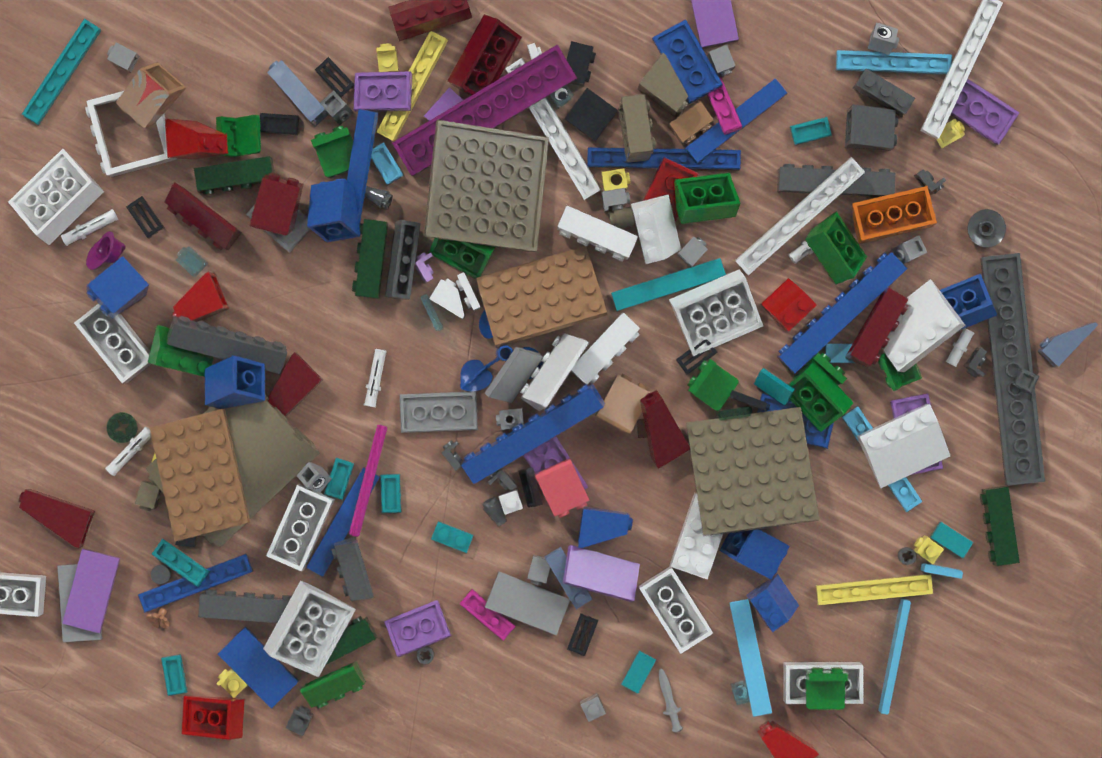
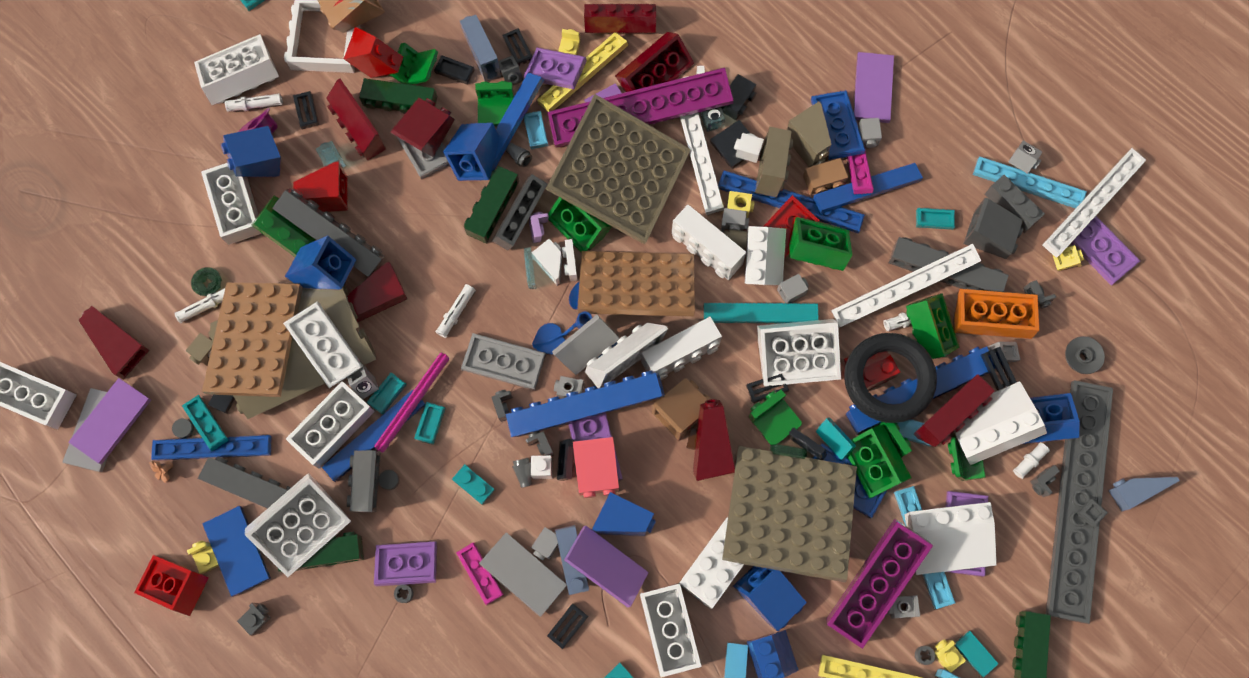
camera: 20 degrees right, 15 degrees down
teal tile [161,654,188,696] -> none
green slope [300,661,366,708] -> none
none -> white tile [283,301,363,388]
none -> dark grey tile [378,470,399,490]
none -> white brick [734,133,764,163]
none -> magenta brick [826,519,933,649]
none -> black tyre [844,333,937,423]
none -> light grey brick [888,595,920,619]
none -> black tile [981,347,1017,390]

